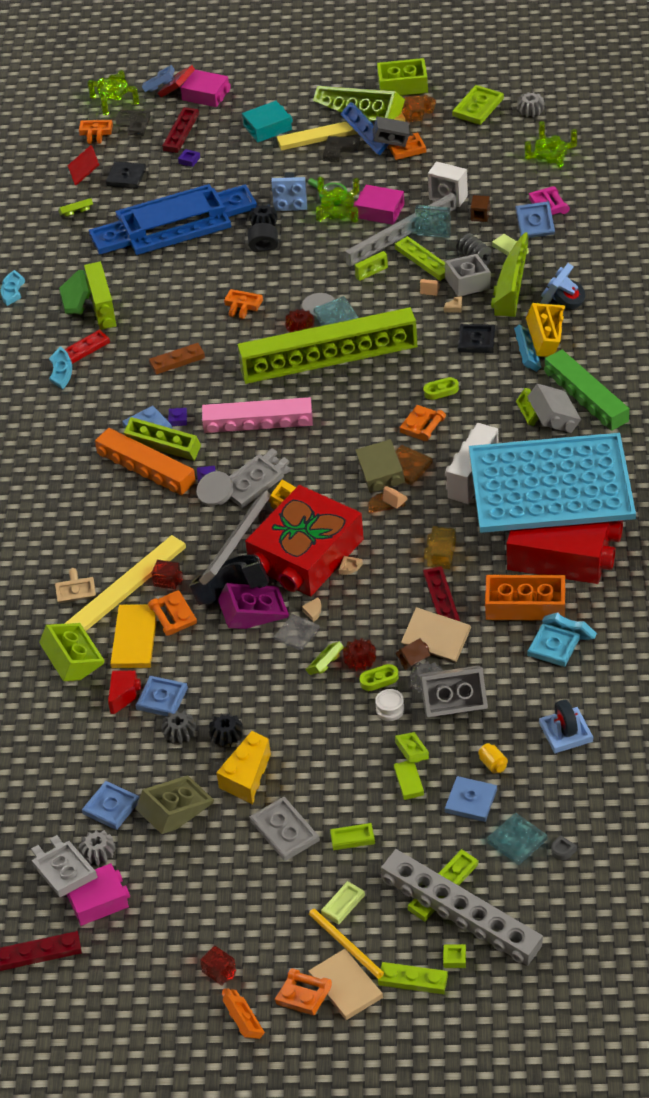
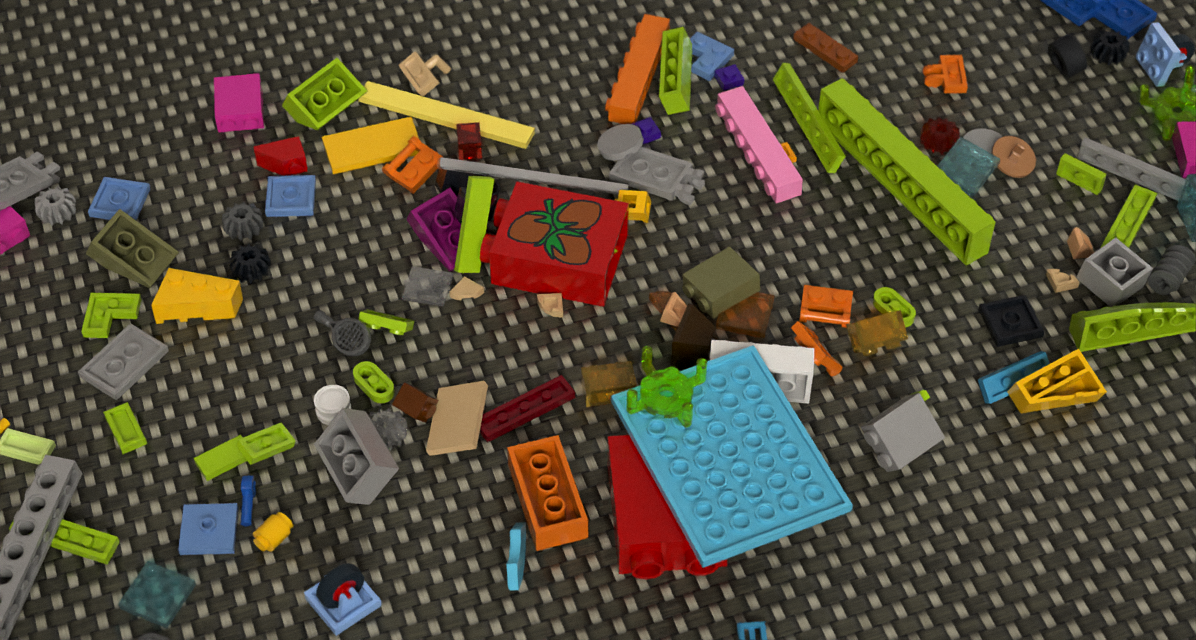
camera: 65 degrees right, 5 degrees up
clear red gear [343,637,376,671] -> none
medium azure plate [528,623,580,667] -> none
plate [540,263,585,309] -> none
bright green brick [544,350,629,431] -> none
none -> lime plate [81,293,142,338]
none -> dark pink brick [214,73,264,132]
none -> blue bar [241,476,256,526]
none -> dark grey piece [314,310,371,357]
none -> lime tile [454,176,494,273]
none -> clear neon green plate [626,346,707,428]
none -> dark brown slope [671,304,719,373]
none -> lime plate [773,63,846,173]
none -> orange plate [791,321,843,377]
none -> clear yellow brick [846,310,908,356]
none -> medium nougat piece [991,136,1036,178]

